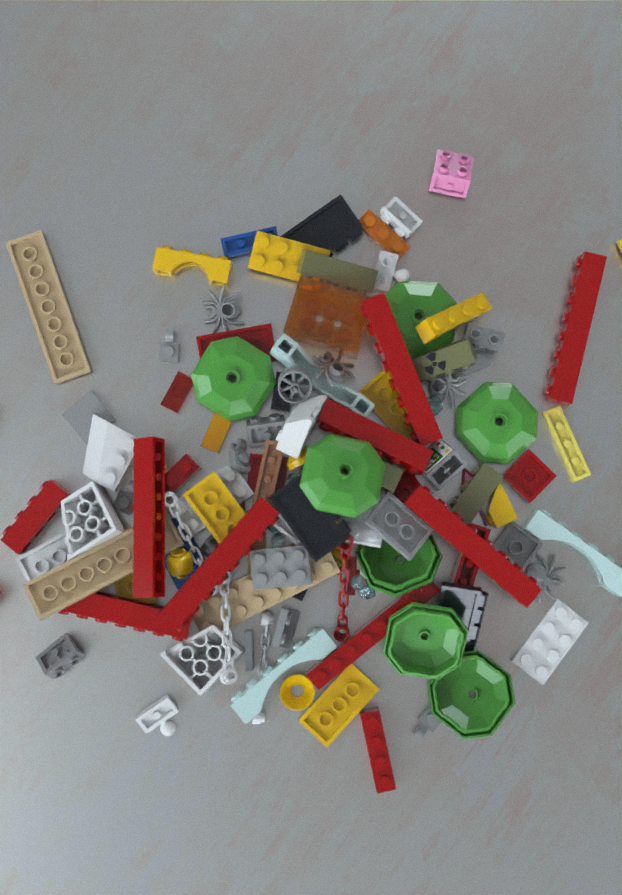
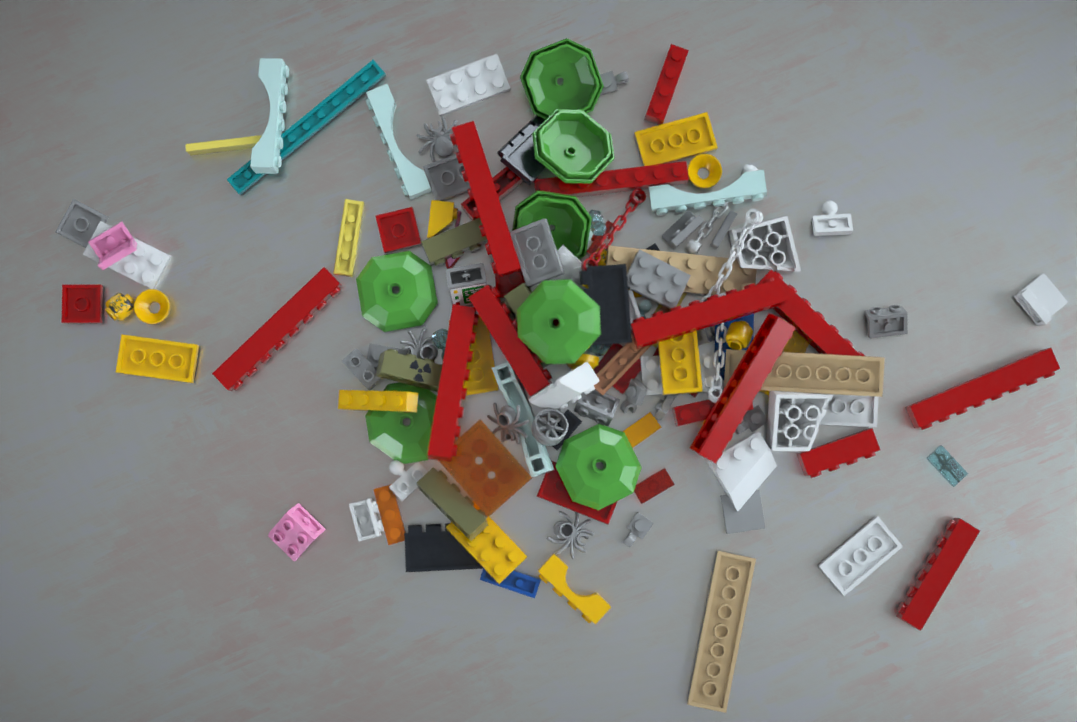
camera: 155 degrees left, 0 degrees up
none -> light grey plate [654,394,678,421]

